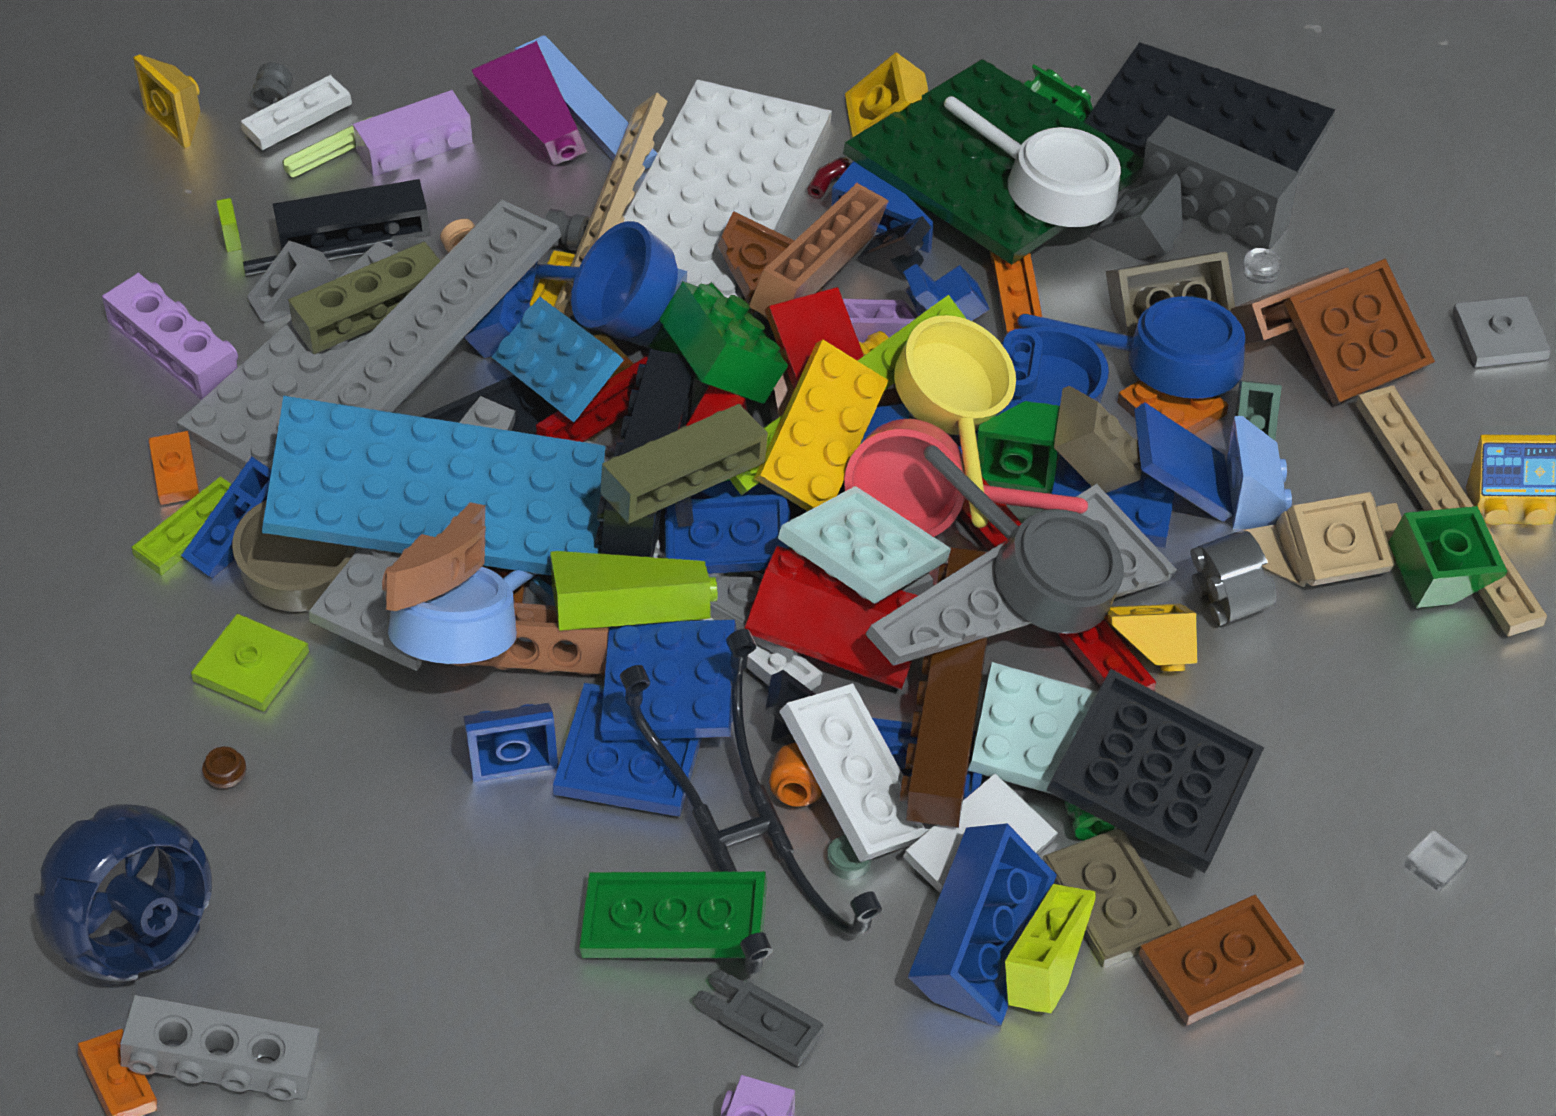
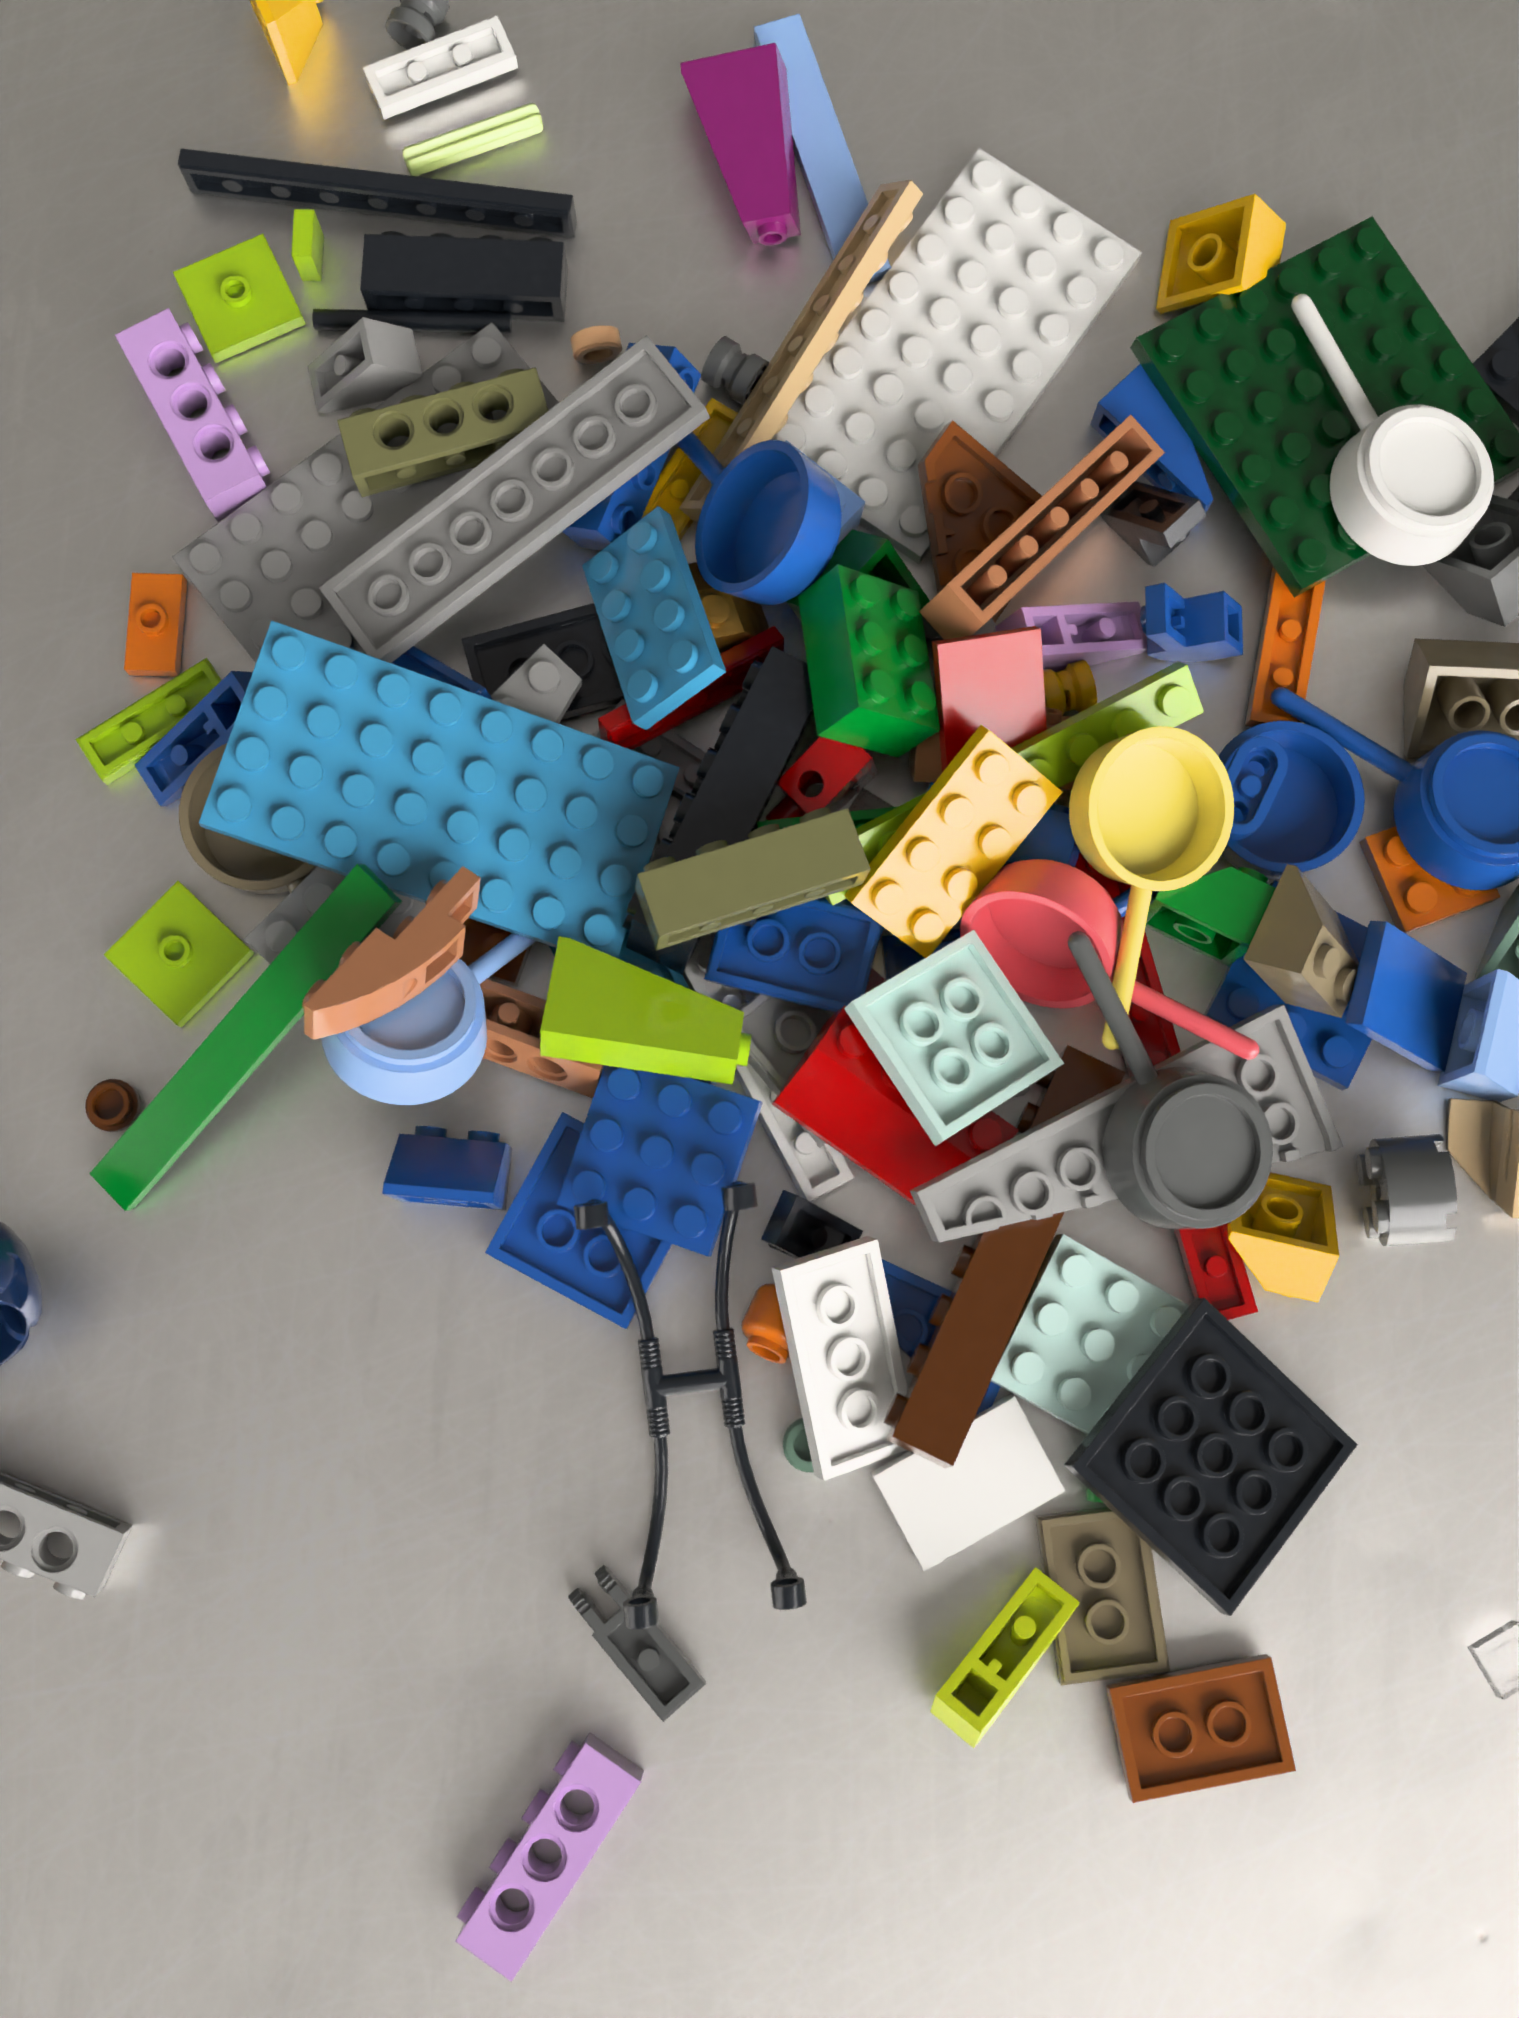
camera: 15 degrees right, 30 degrees up
lavender brick [353,90,473,177] -> none
green plate [579,871,768,958] -> none
dark red arm [807,157,850,199] -> none
blue slope [908,823,1057,1026] -> none
green hinge [1024,64,1093,121] -> none
none -> green tile [89,864,402,1211]
none -> lime plate [173,233,306,363]
none -> black tile [178,148,577,238]

